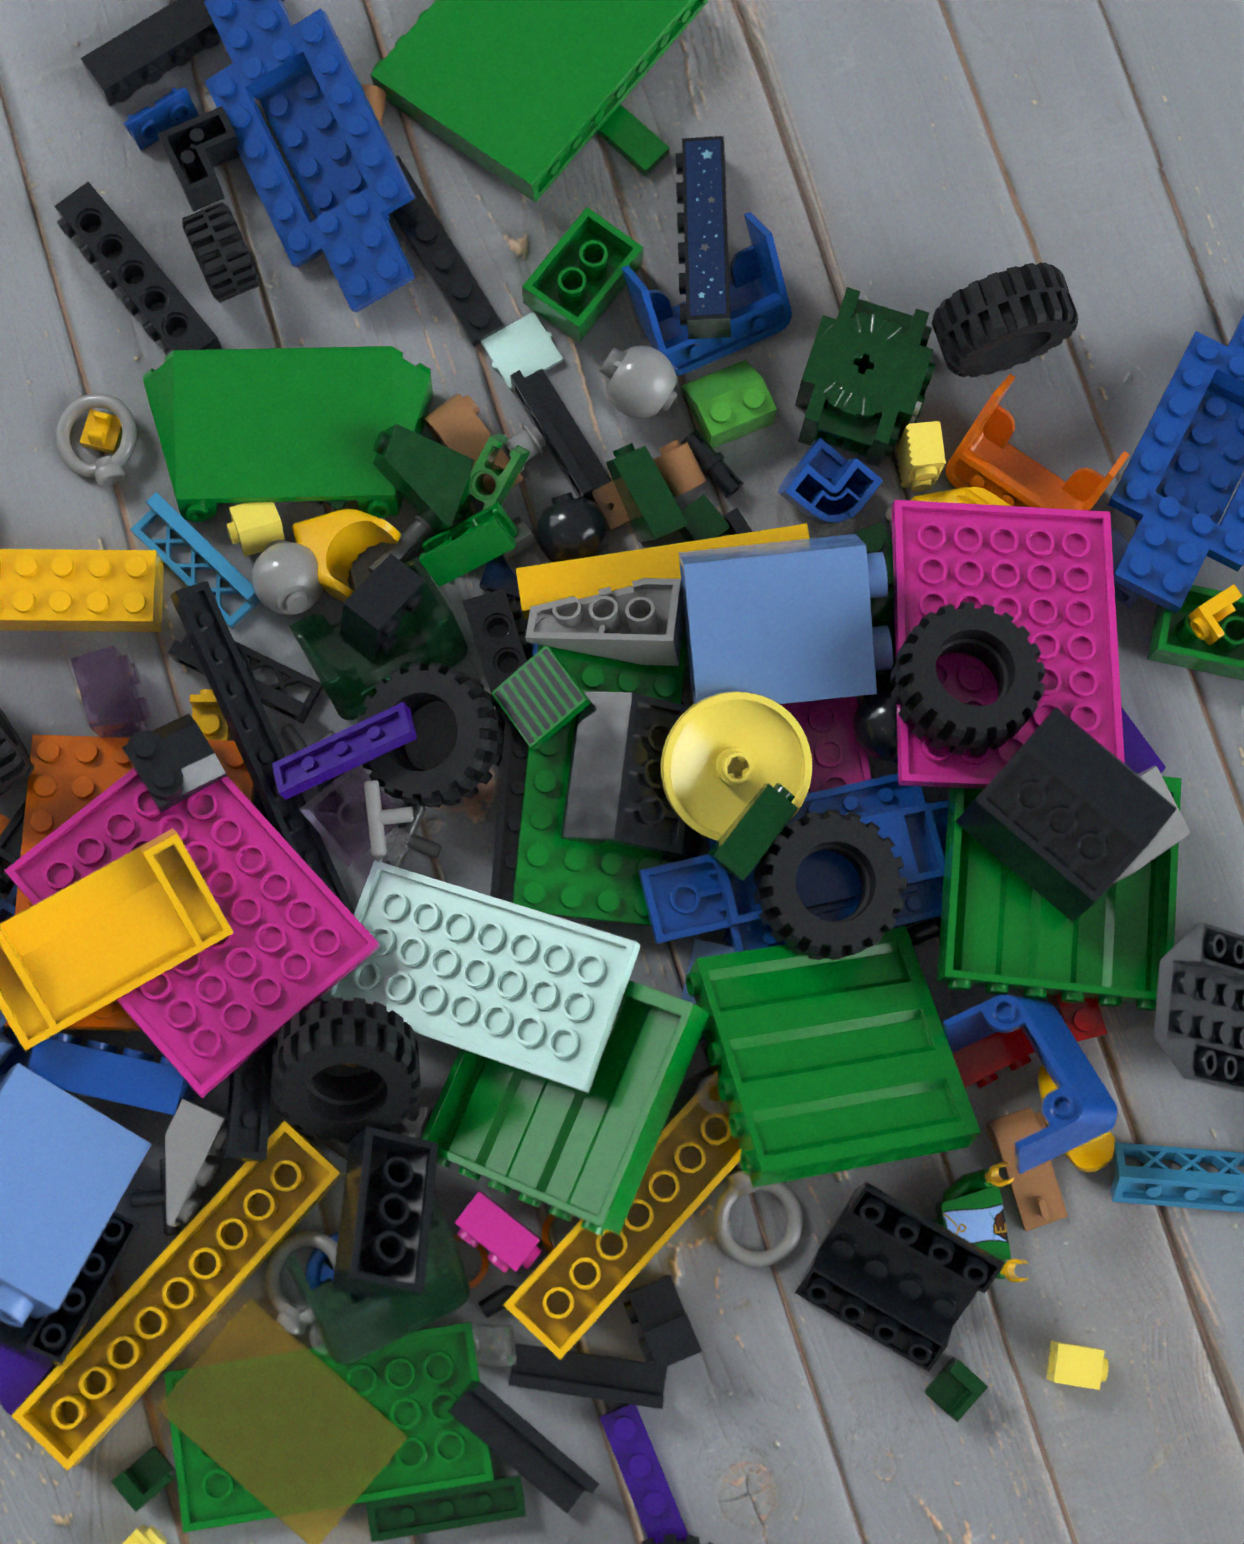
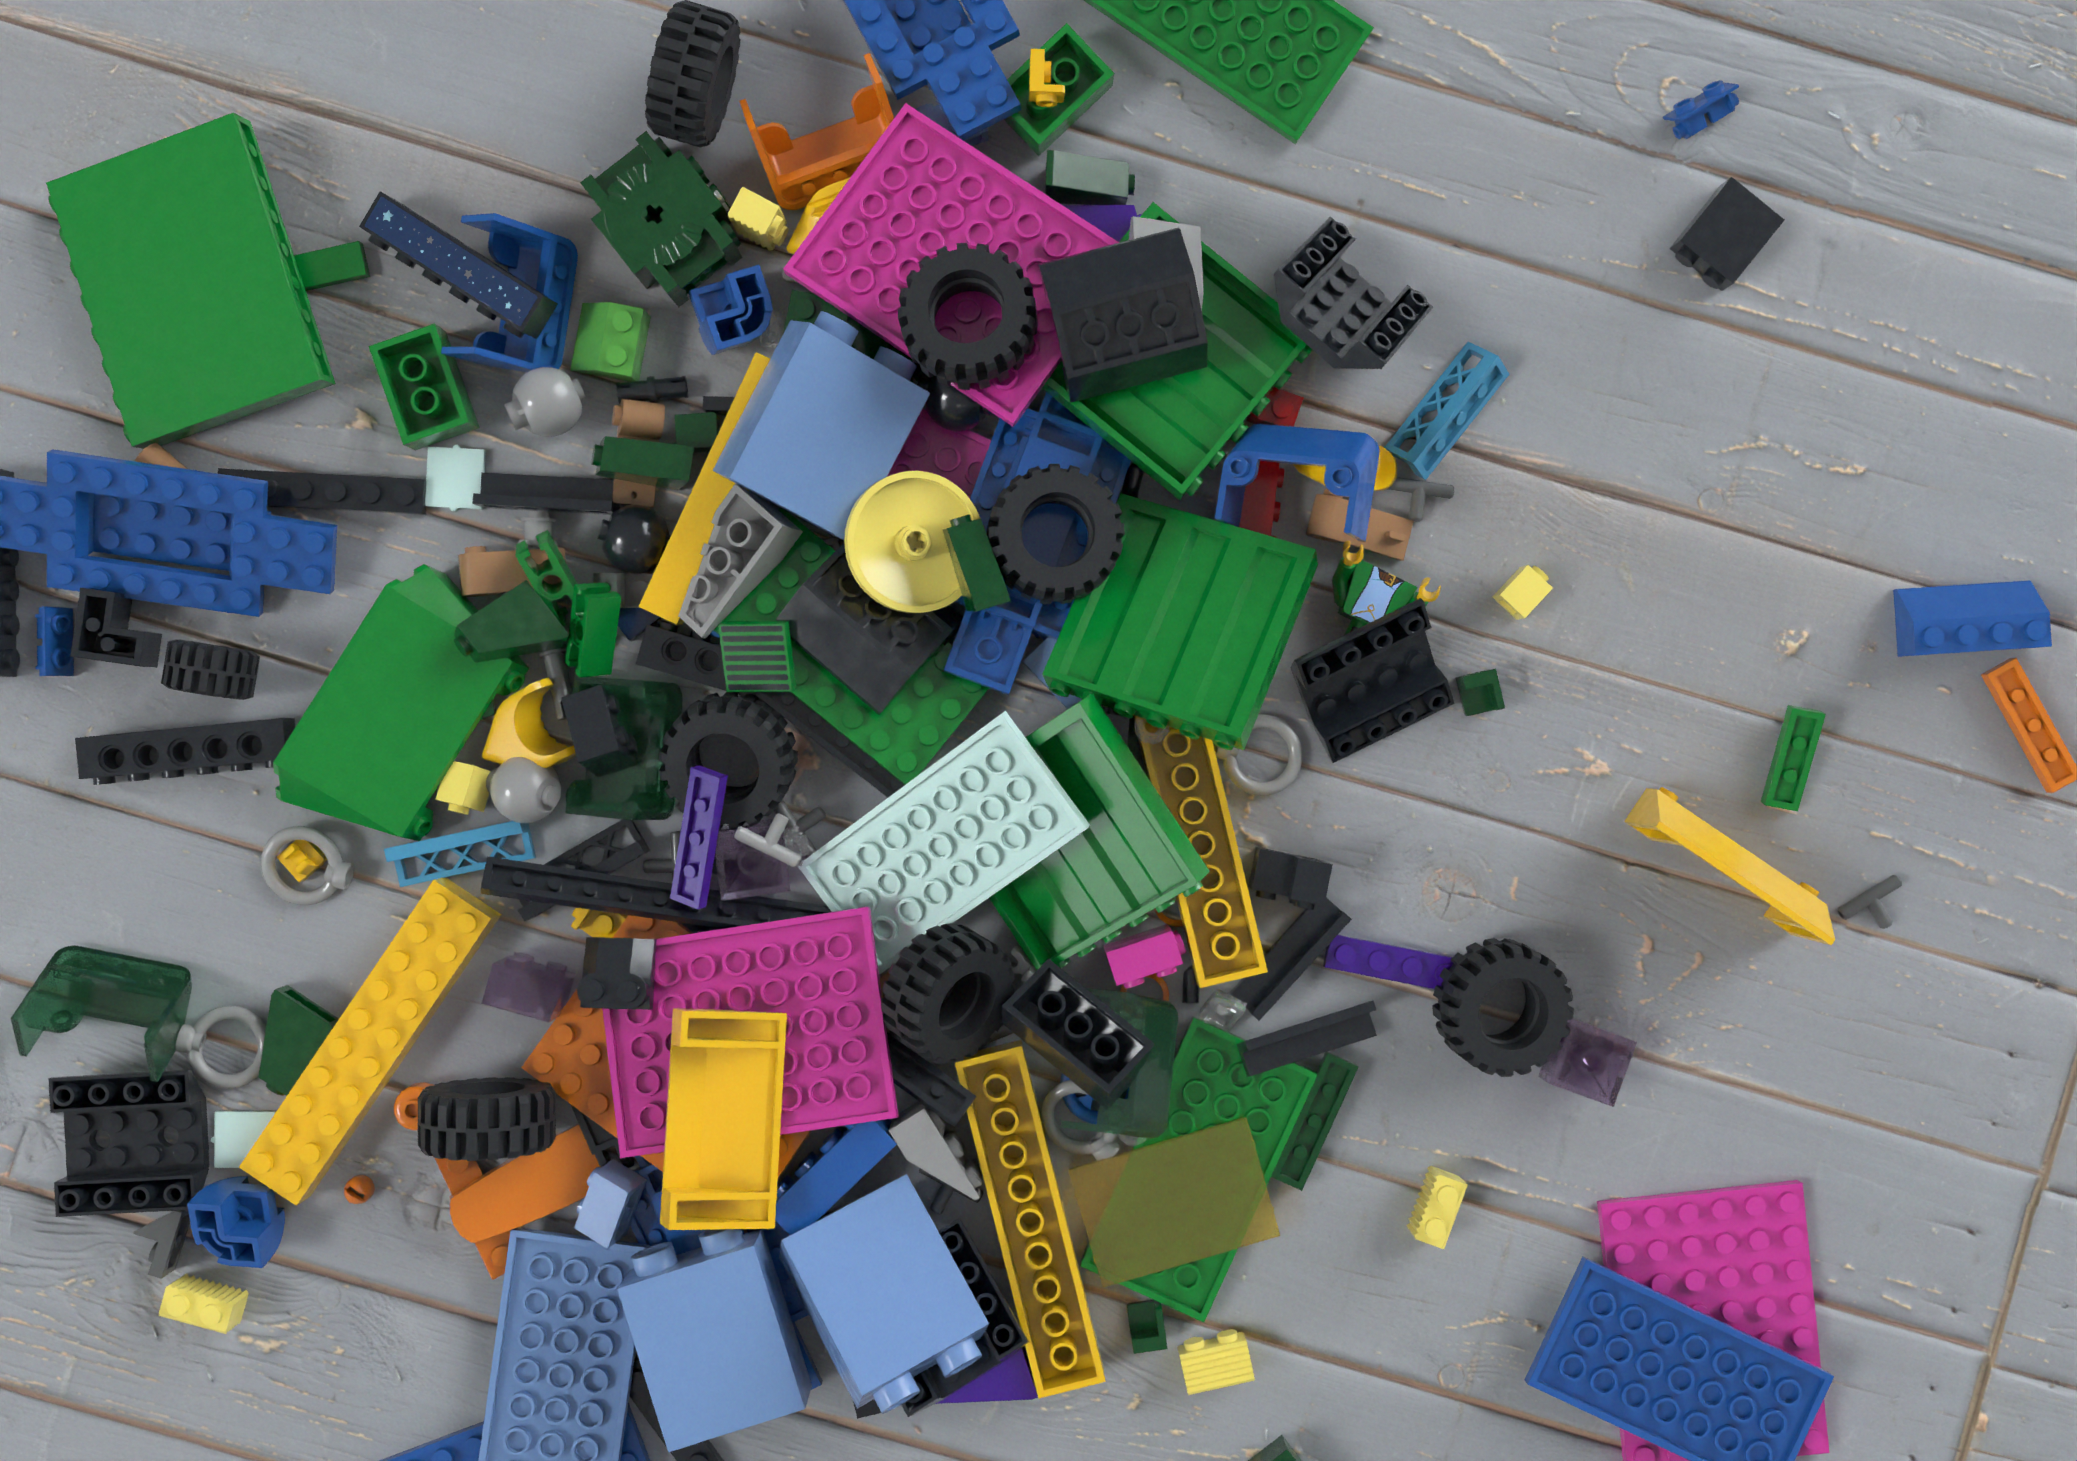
camera: 45 degrees left, 10 degrees up
none -> slope [1045,150,1135,205]
none -> dark grey piece [1388,477,1454,522]

